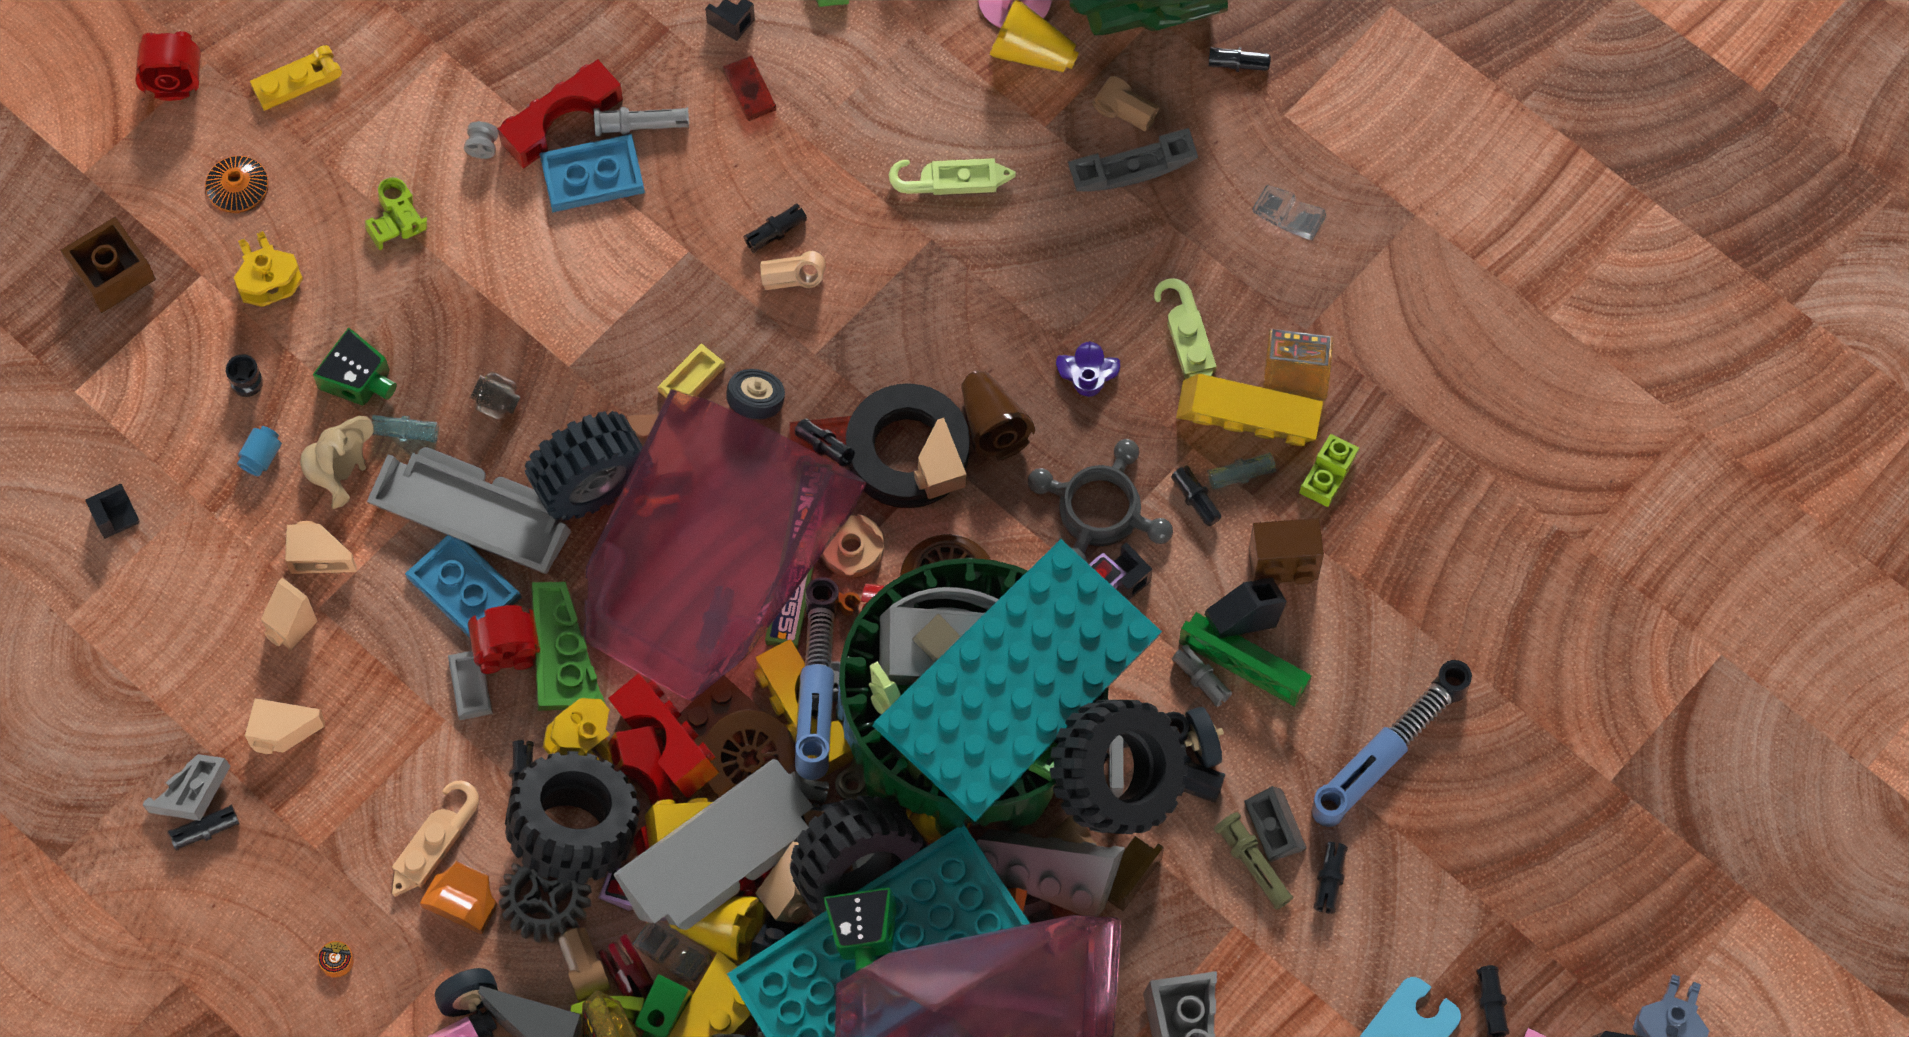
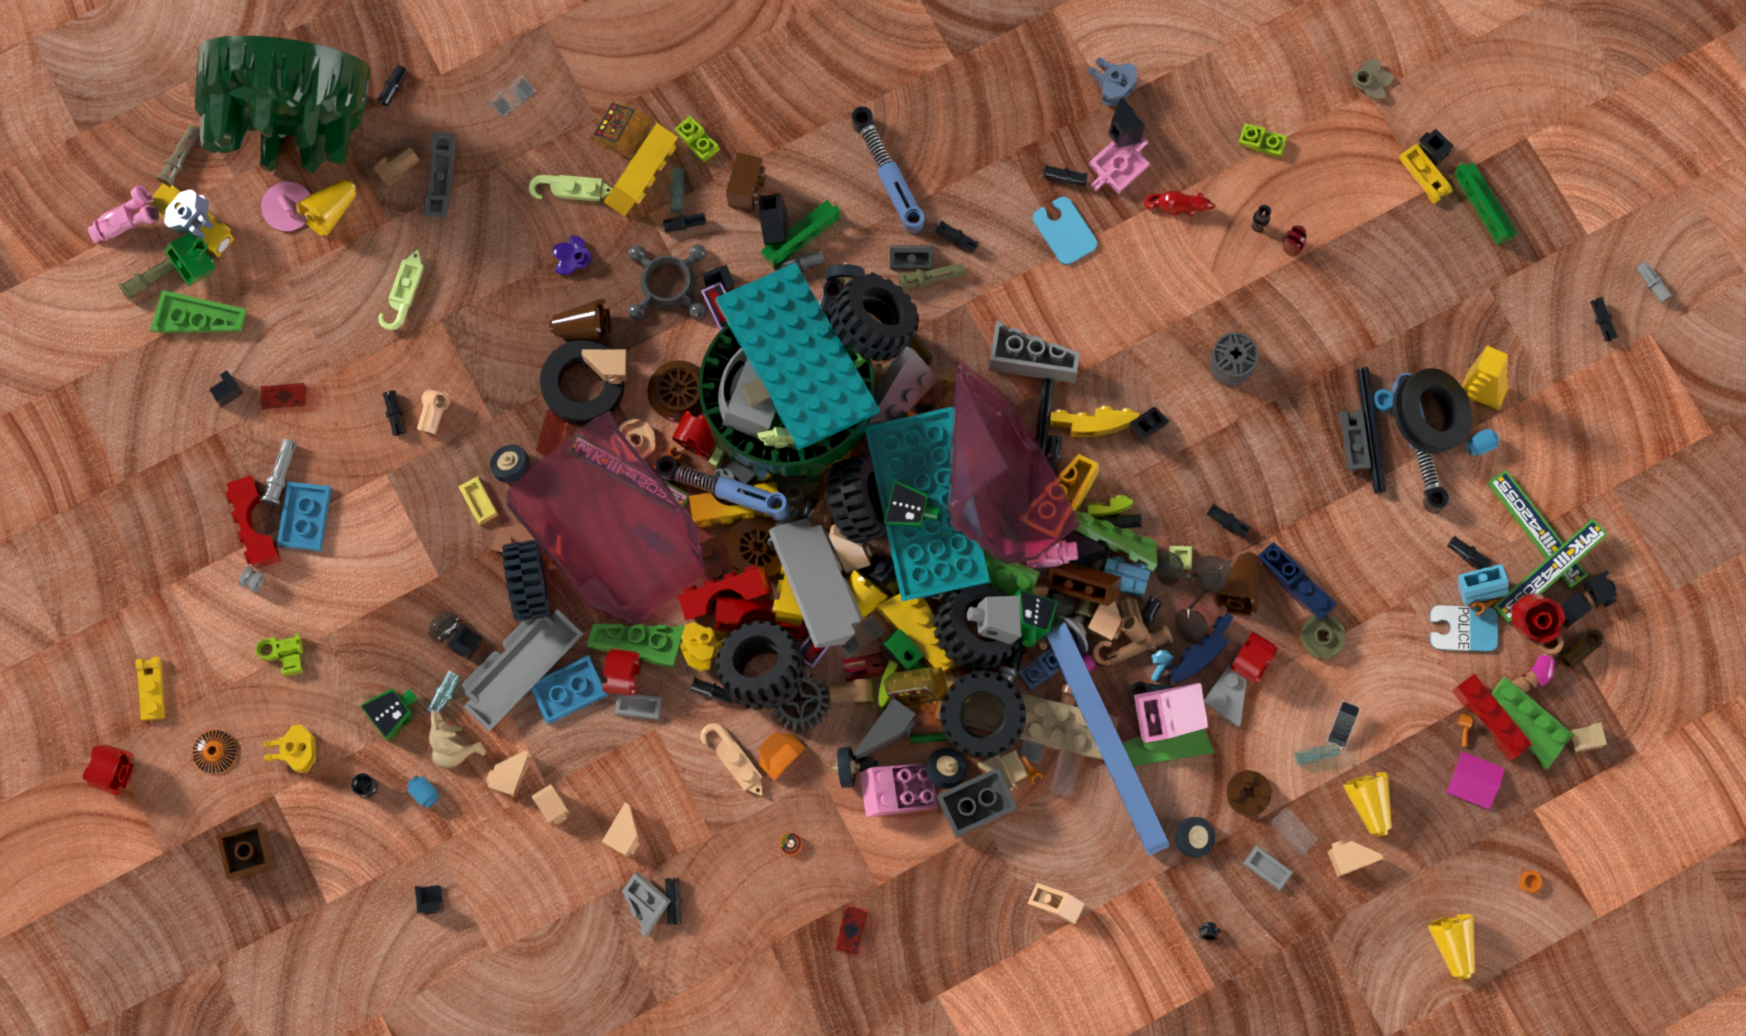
camera: 70 degrees left, 10 degrees up
black pin [795,418,855,467] -> none
none -> black panel [447,623,483,661]

